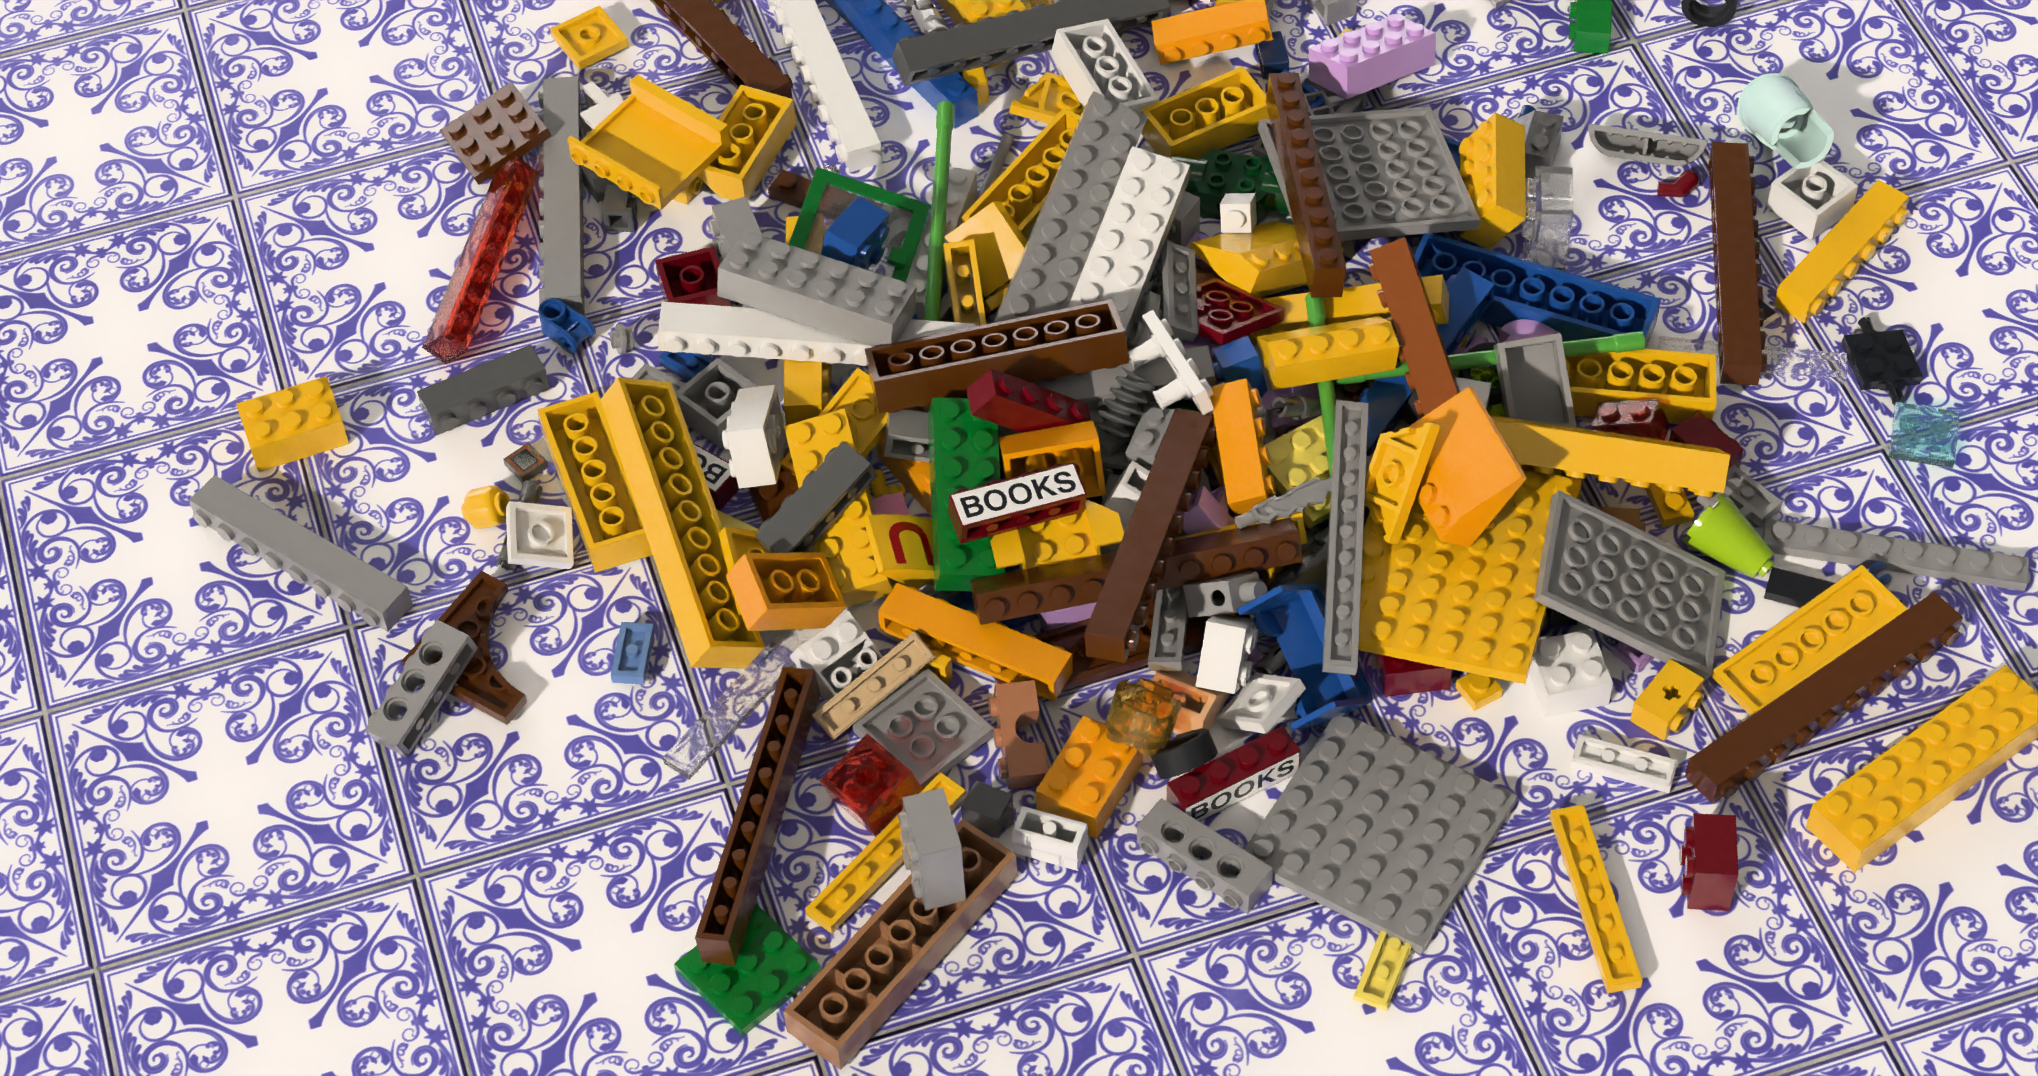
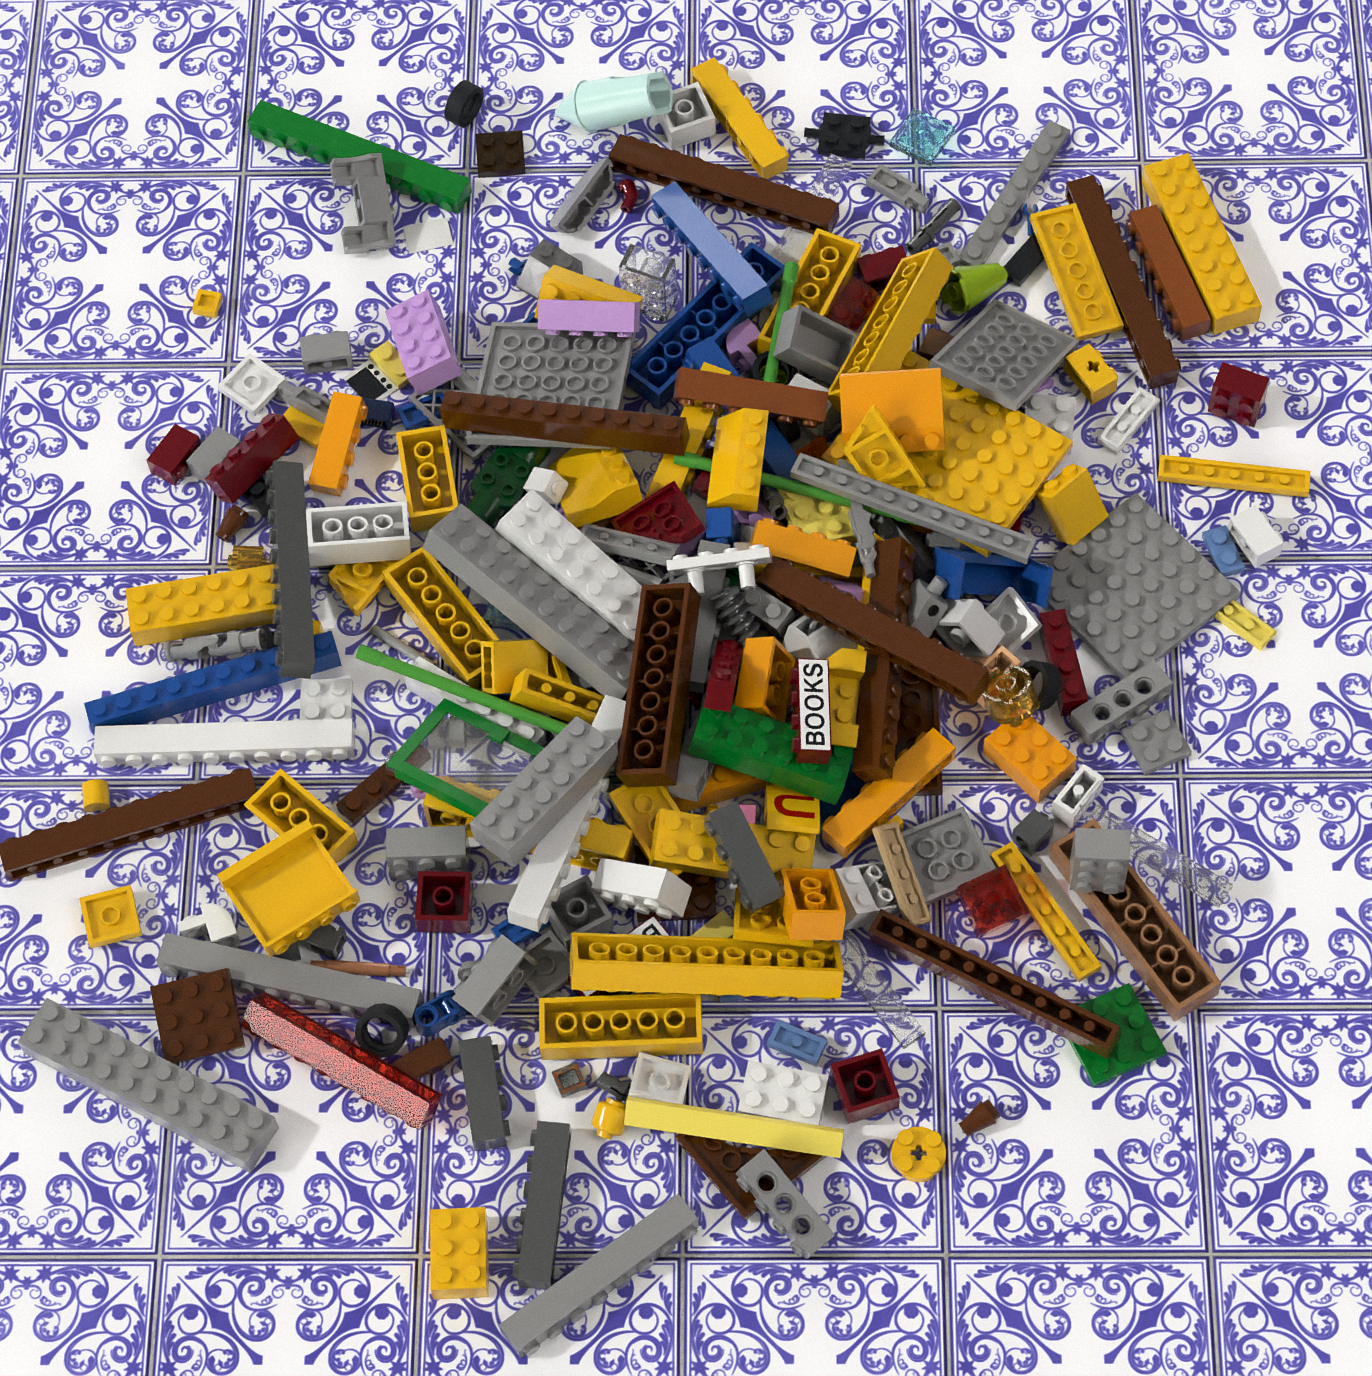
camera: 70 degrees left, 10 degrees up
blue brick [821,196,890,270] -> none
nougat arch [988,680,1049,790] -> none
none -> light grey brick [18,998,279,1173]
none -> white plate [300,678,353,720]
none -> nougat piece [310,959,406,977]
none -> black sticker [343,359,398,400]
none -> black tyre [355,1003,409,1058]
none -> reddish brown slope [391,1037,454,1088]
none -> white sticker [403,217,453,254]
none -> light grey brick [452,934,540,1027]
none -> dark brown plate [475,130,526,178]
none -> dark grey brick [513,1121,572,1290]
none -> lavender brick [538,299,640,337]
none -> light yellow tile [624,1096,844,1158]
none -> brick [651,182,773,316]
none -> white brick [738,1060,829,1125]
none -> dark red brick [830,1048,900,1124]
none -> light grey hinge [866,164,929,214]
none -> yellow plate [891,1127,946,1182]
none -> dark grey pin [905,198,961,255]
none -> reddish brown cone [958,1099,1000,1137]
none -> yellow brick [1036,464,1109,546]
none -> clear tile [1084,804,1234,908]
none -> light grey plate [1121,709,1192,776]
none -> dark orange brick [1126,204,1211,341]
none -> medium blue plate [1202,525,1245,577]
none -> white brick [1228,505,1284,568]

